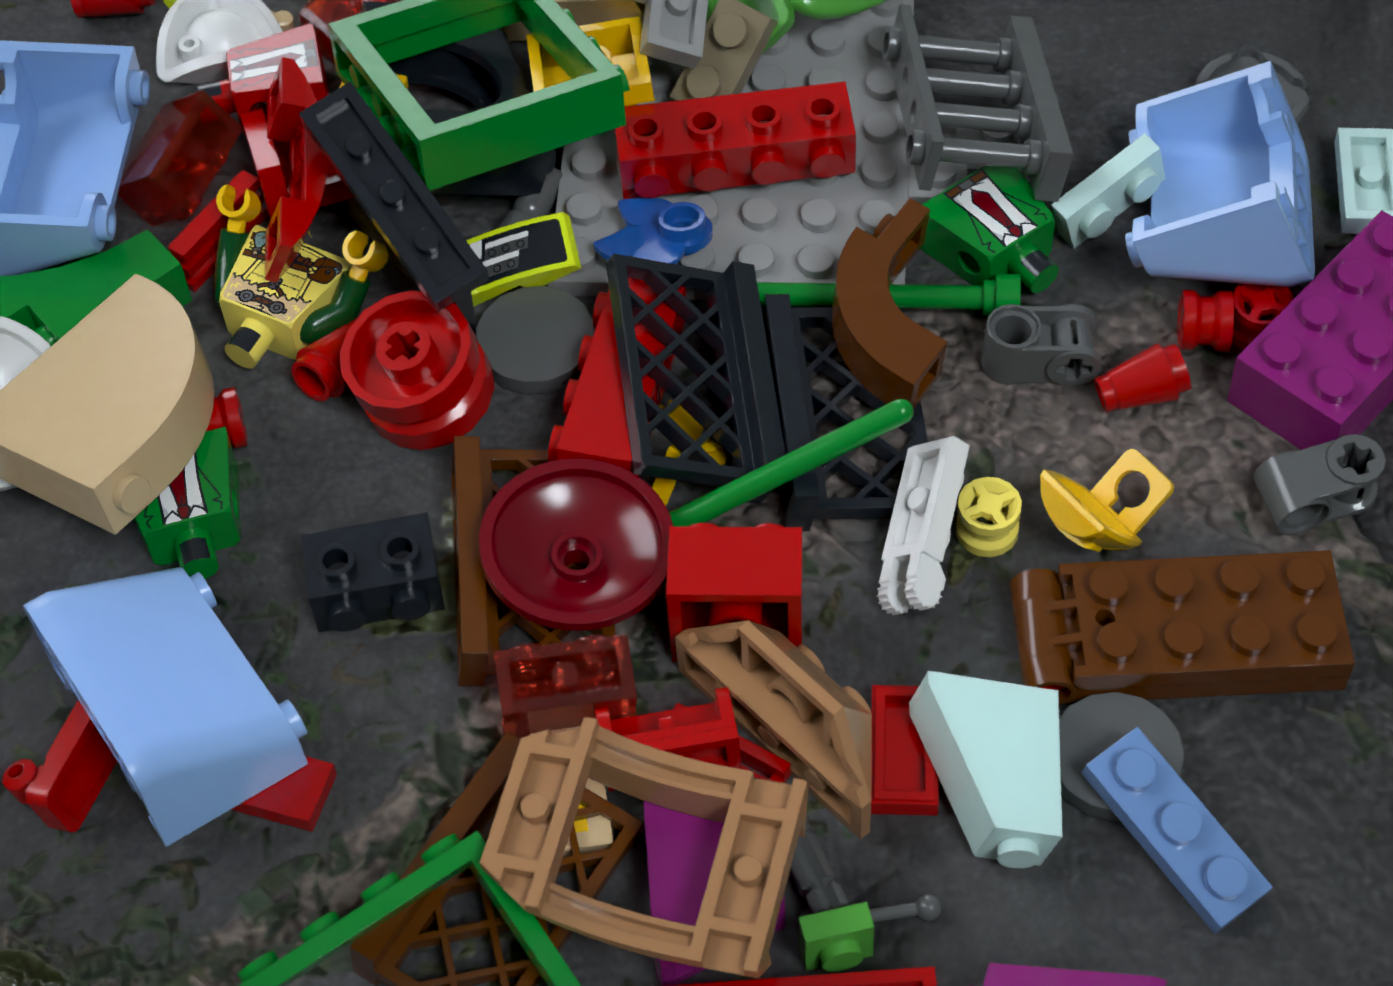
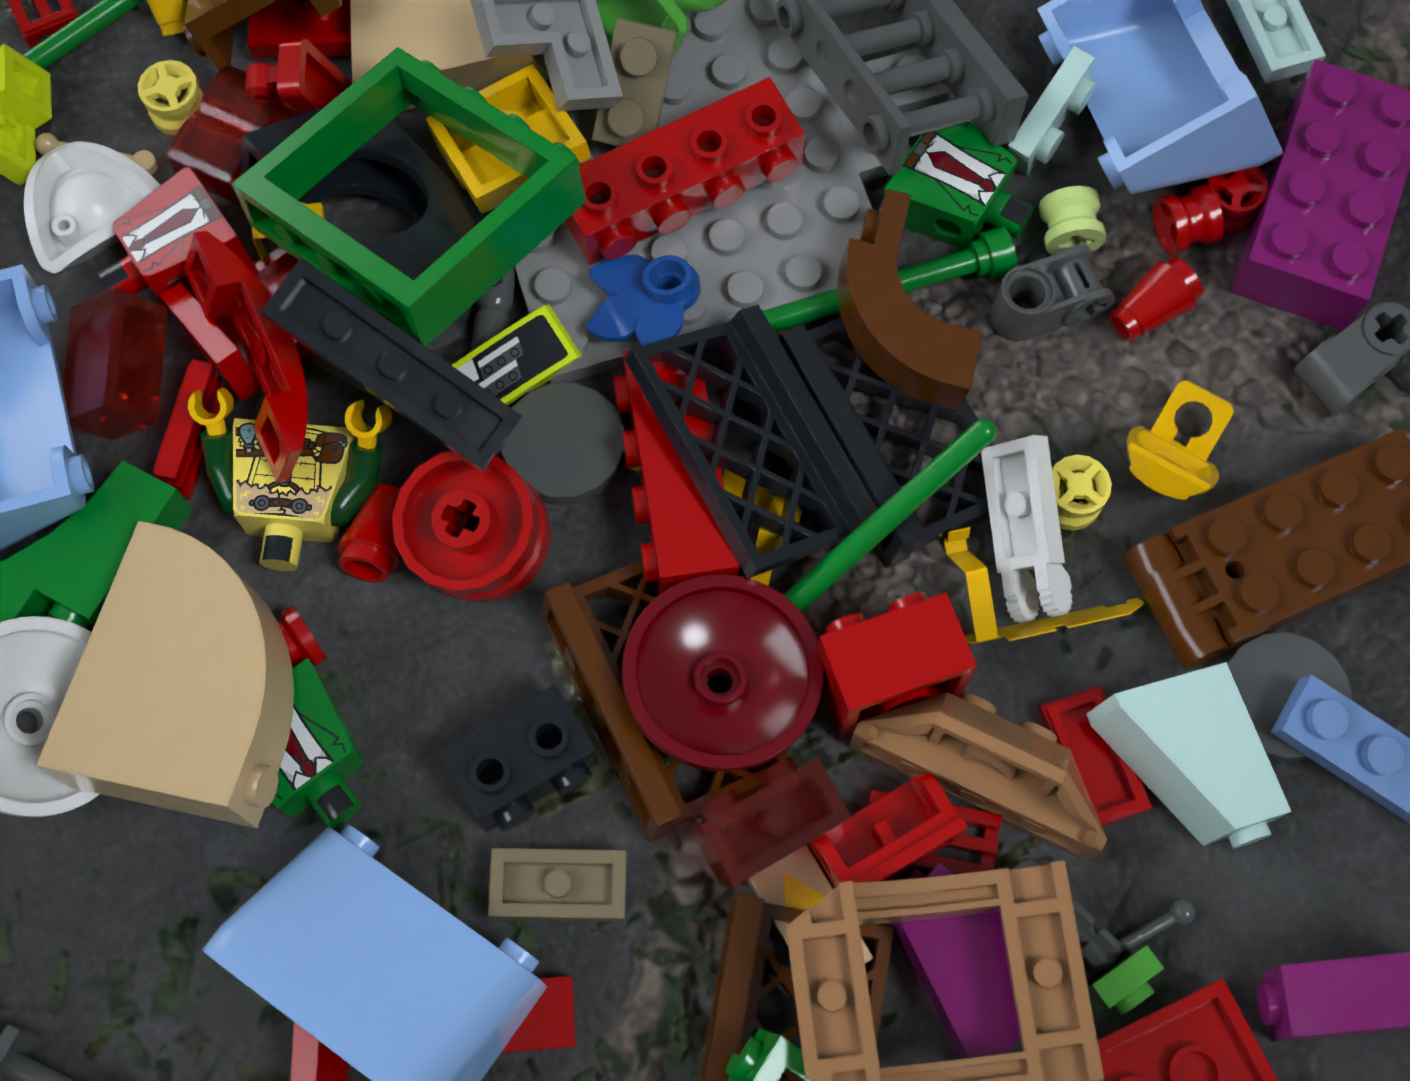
camera: 25 degrees left, 15 degrees up
none -> dark tan plate [488,848,627,922]
none -> yellow piece [944,527,1144,644]
none -> yellowish green wheel [1039,186,1106,255]

